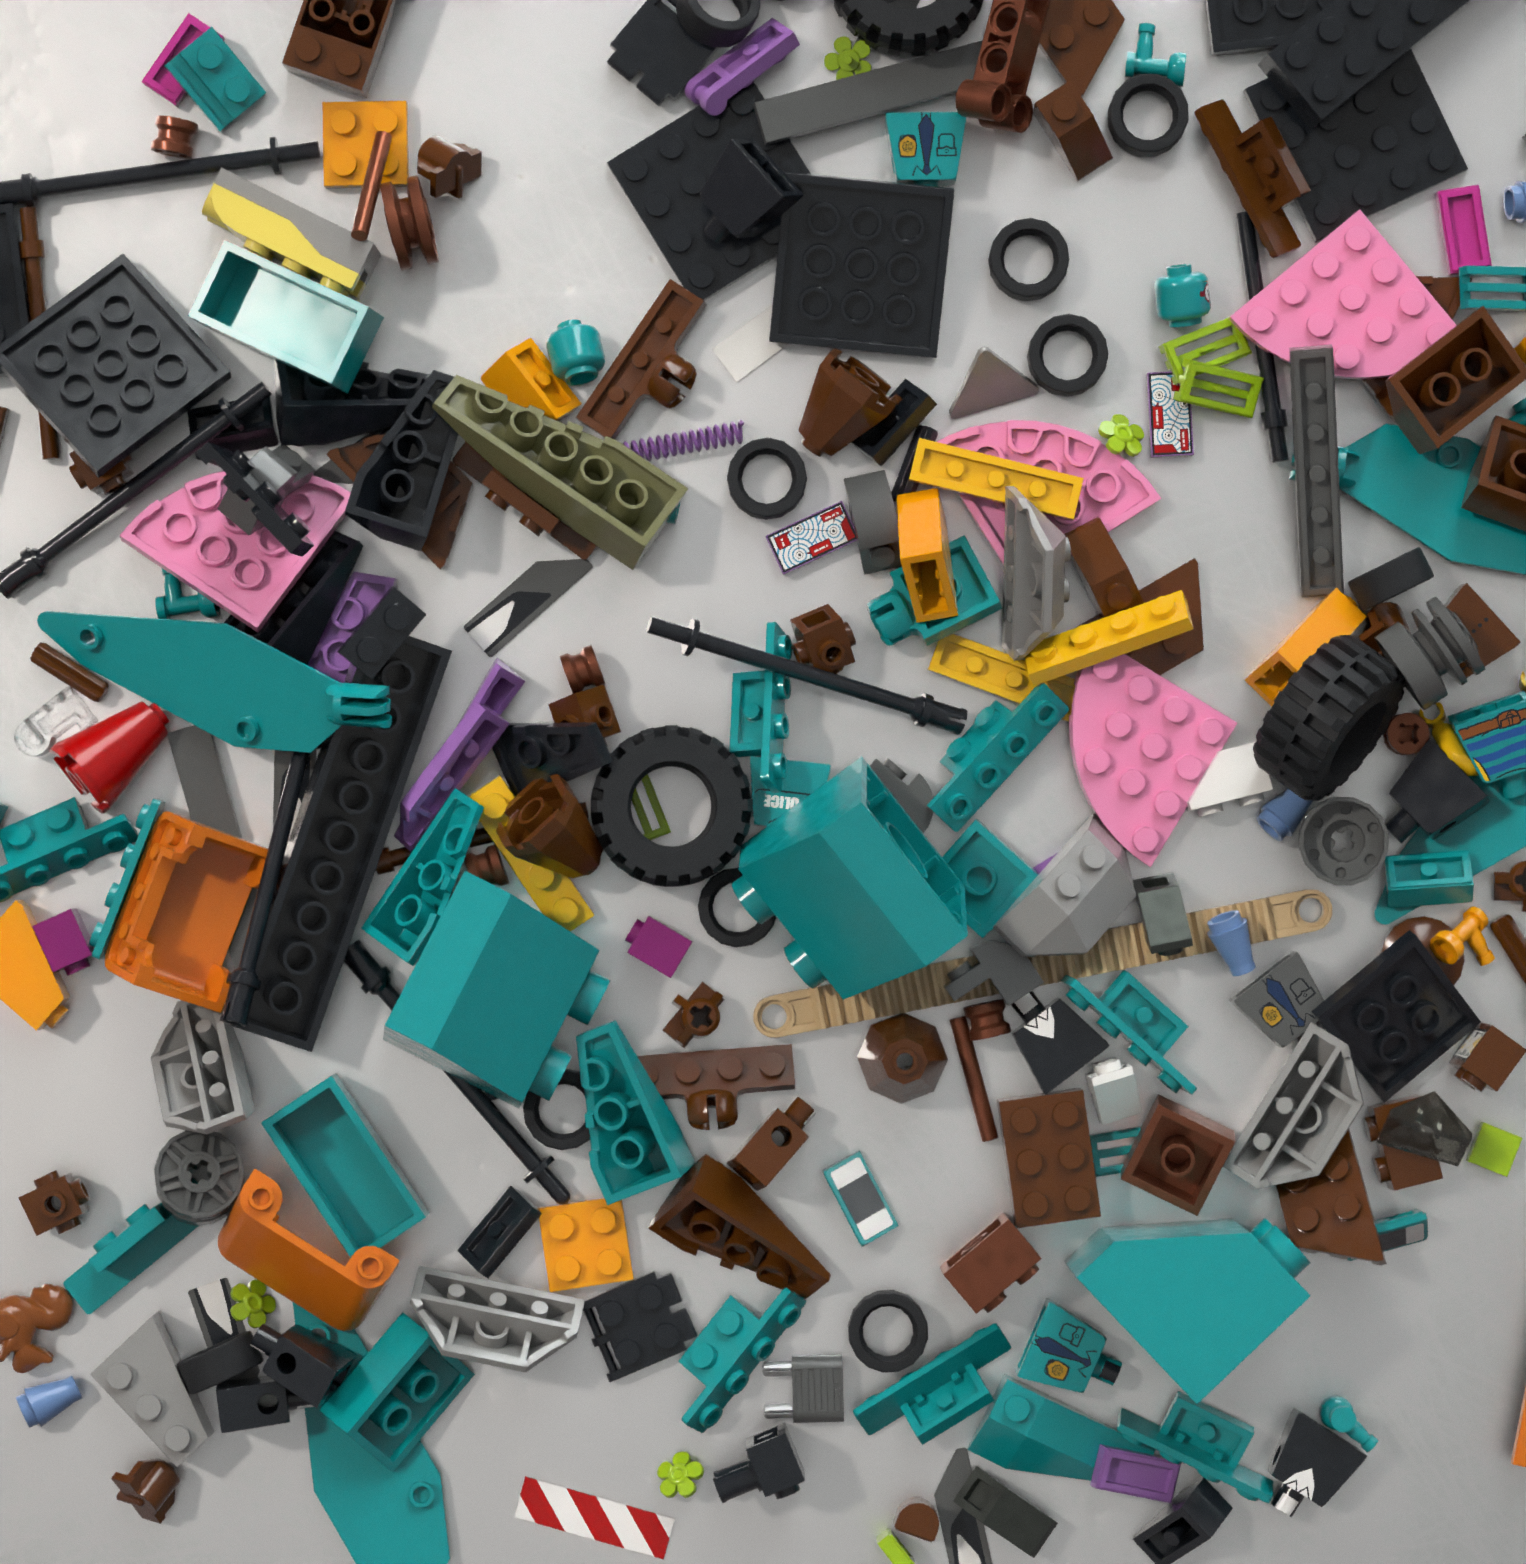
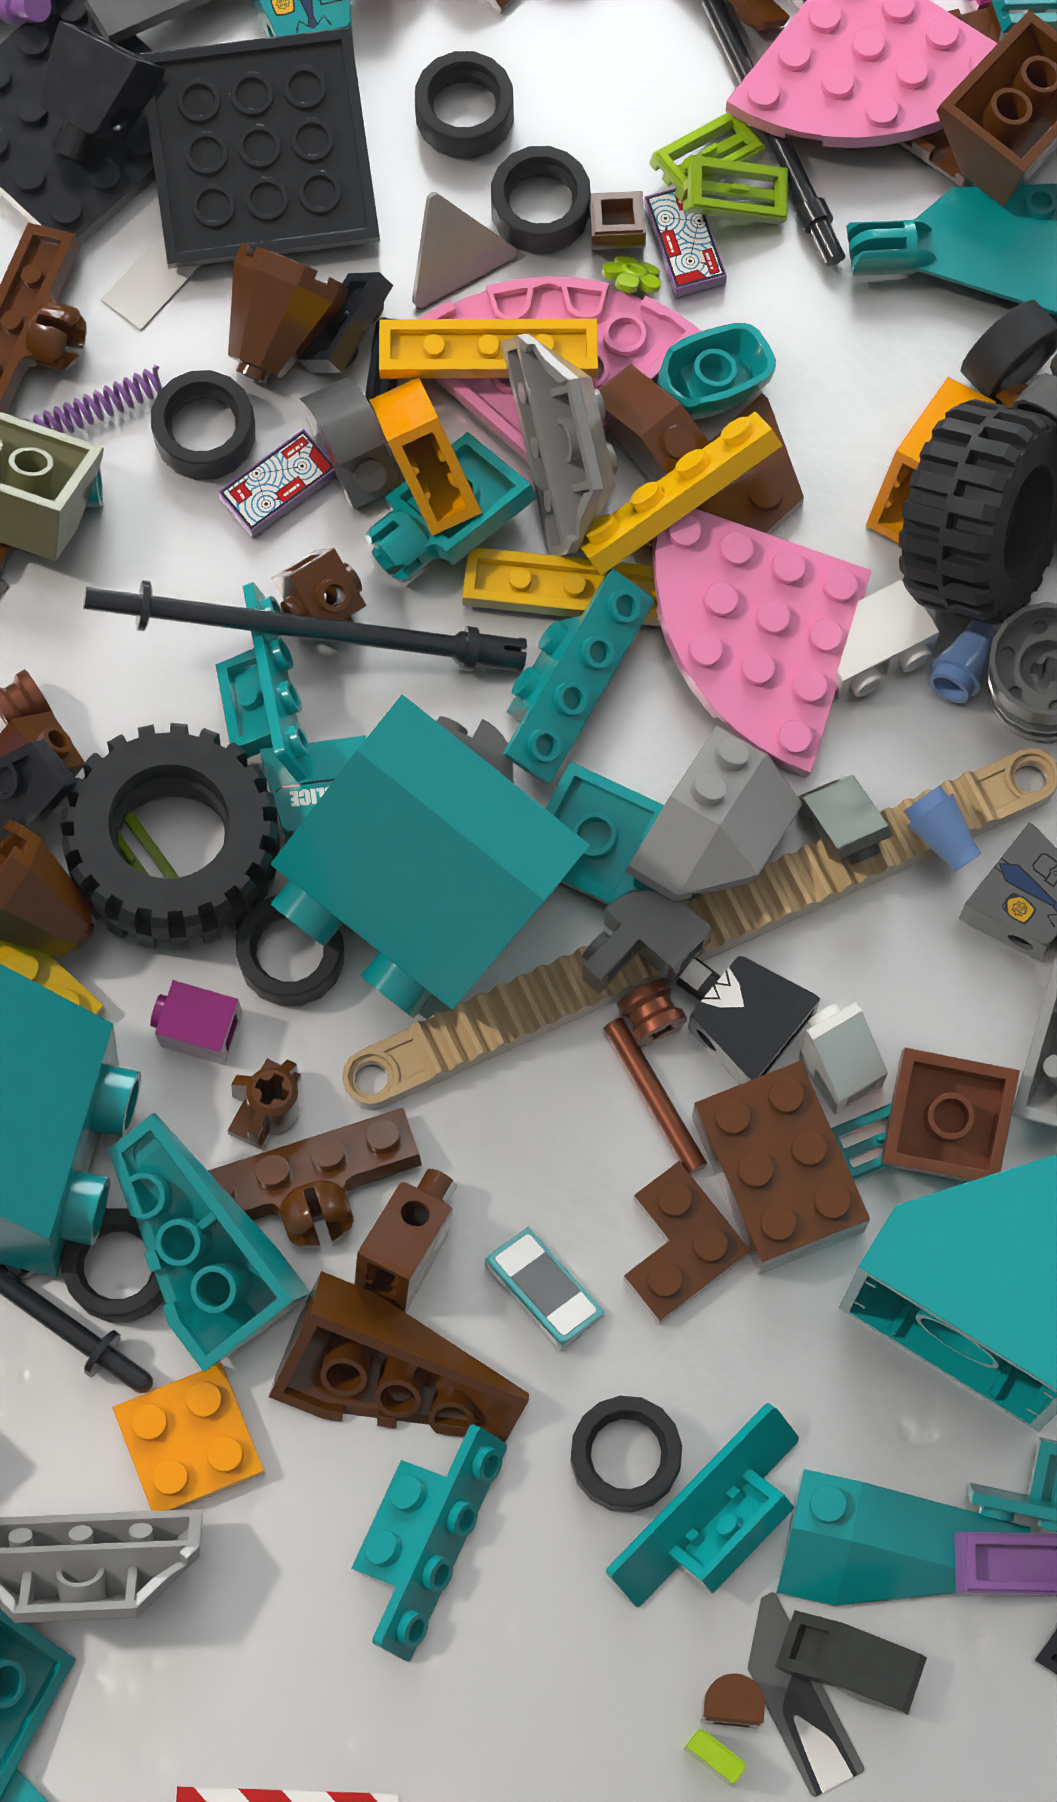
camera: 10 degrees left, 15 degrees down
black plate [457,1186,542,1279] -> none
black plate [583,1271,697,1382] -> none
lime plant [657,1452,704,1498] -> none
black brick [713,1422,805,1503] -> none
dark grey piece [762,1354,844,1423] -> none
reddish brown cone [857,1013,948,1104] -> none
copper brick [940,1213,1042,1314] -> none
teal torso [1015,1298,1122,1393] -> none
teal bracket [1060,970,1197,1095] -> none
teal head [1153,264,1211,327] -> none
dark grey tile [1289,344,1344,598] -> none
none -> reddish brown brick [590,191,646,250]
none -> reddish brown plate [623,1161,751,1325]
none -> teal piece [657,323,776,420]

